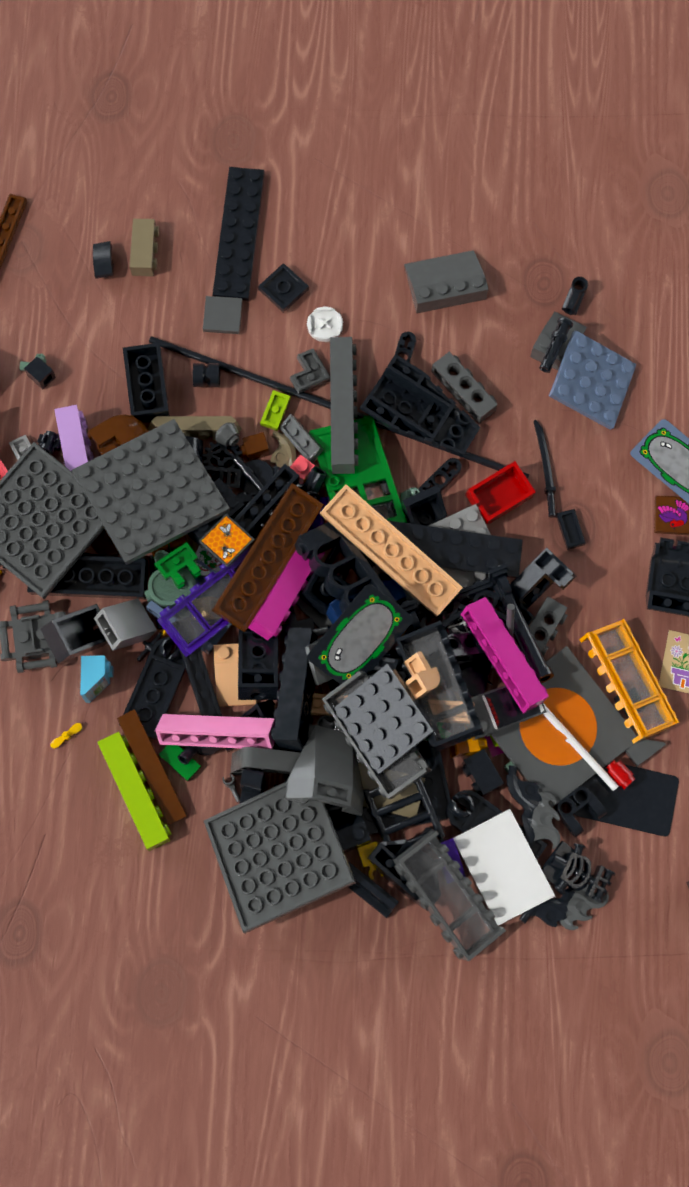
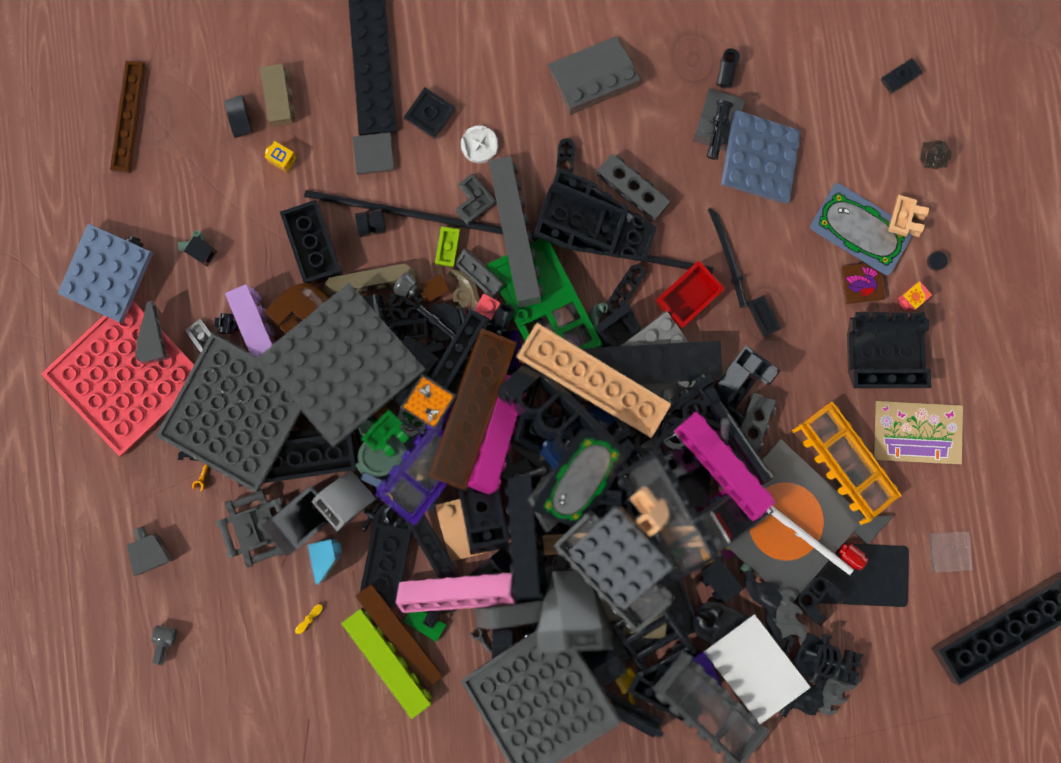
camera: 15 degrees left, 10 degrees up
none -> yellow brick [265,141,297,173]

